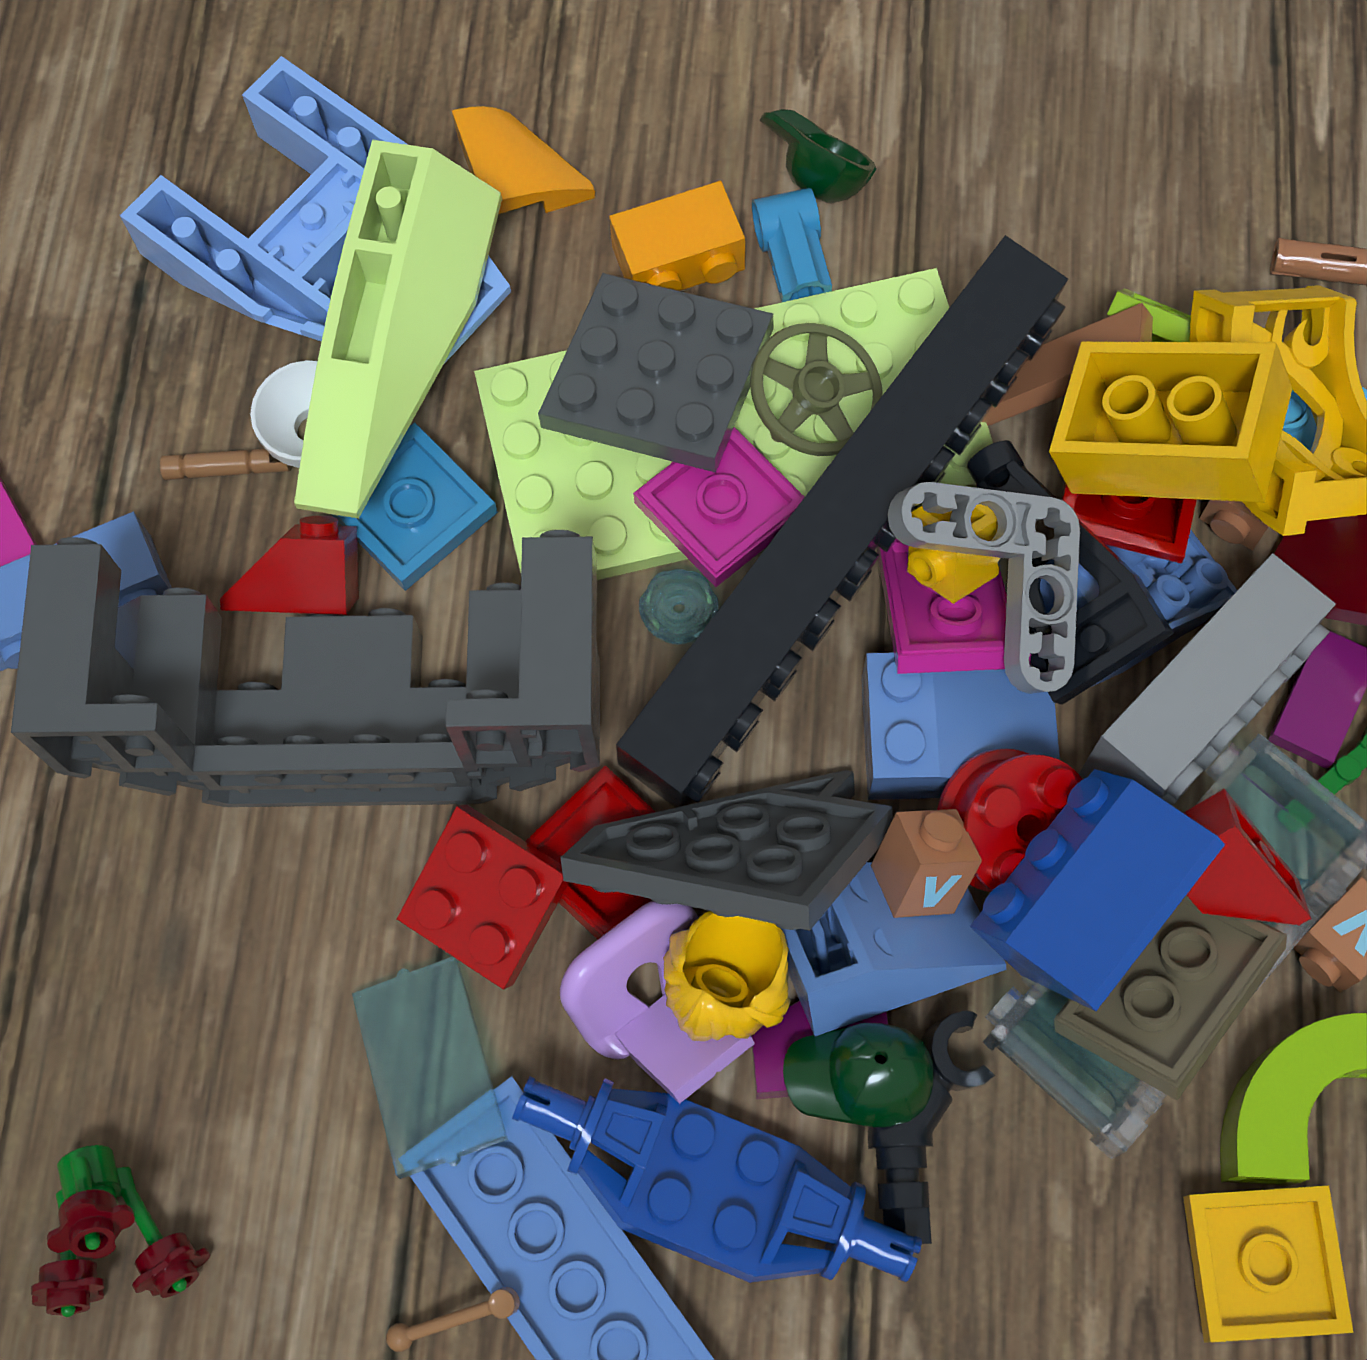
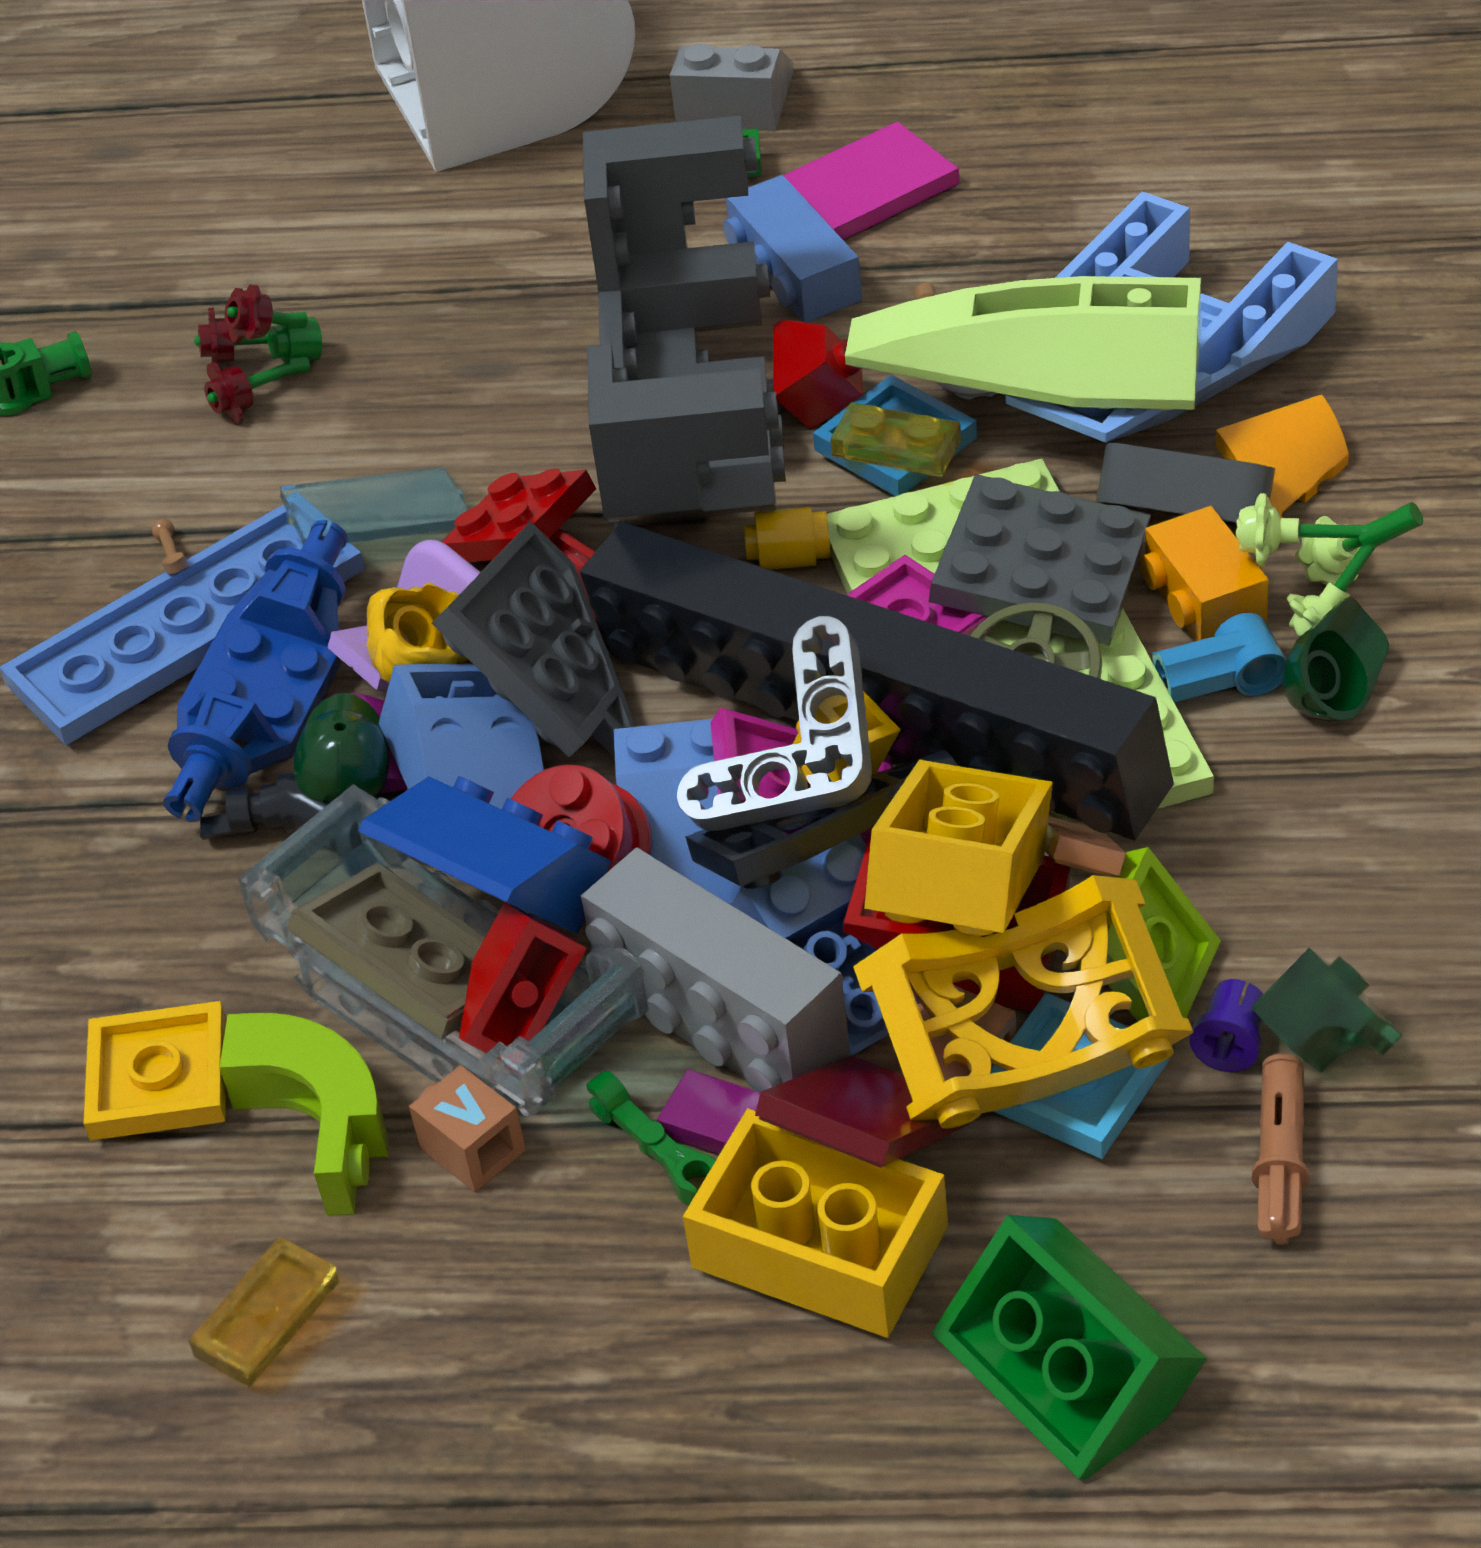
camera: 90 degrees right, 25 degrees down
nougat brick [871,809,982,918] -> none
none -> clear yellow plate [830,402,961,477]
none -> dark grey beam [1096,443,1275,526]
none -> dark purple bush [1189,979,1267,1072]
none -> yellowish green plant [1236,493,1423,637]
none -> clear green brick [1251,947,1403,1073]

